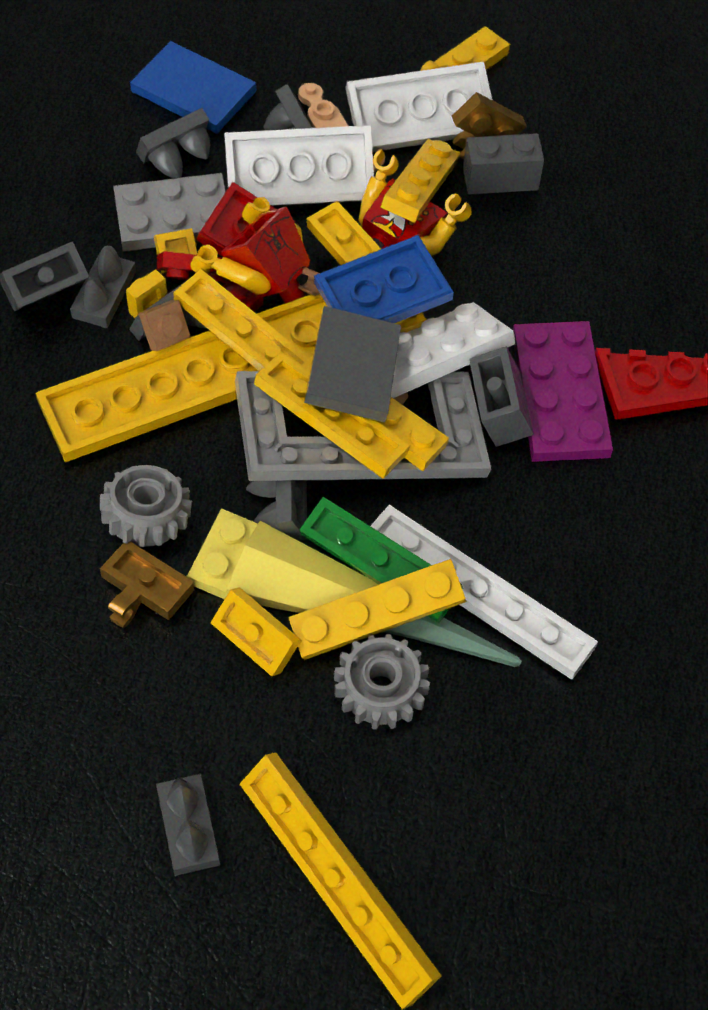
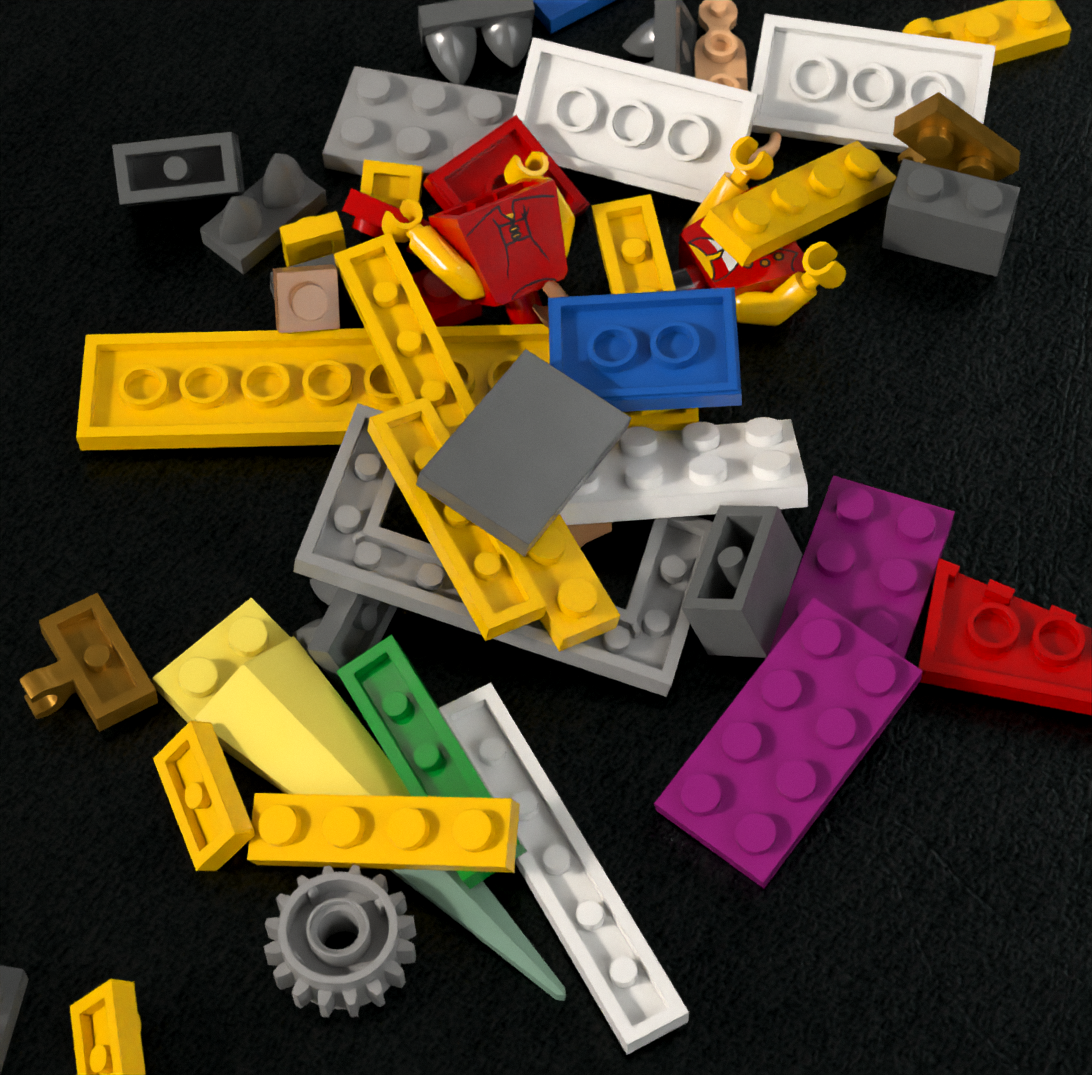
camera: 30 degrees right, 0 degrees up
light grey gear [100,465,192,547] -> none
none -> magenta plate [654,597,923,888]

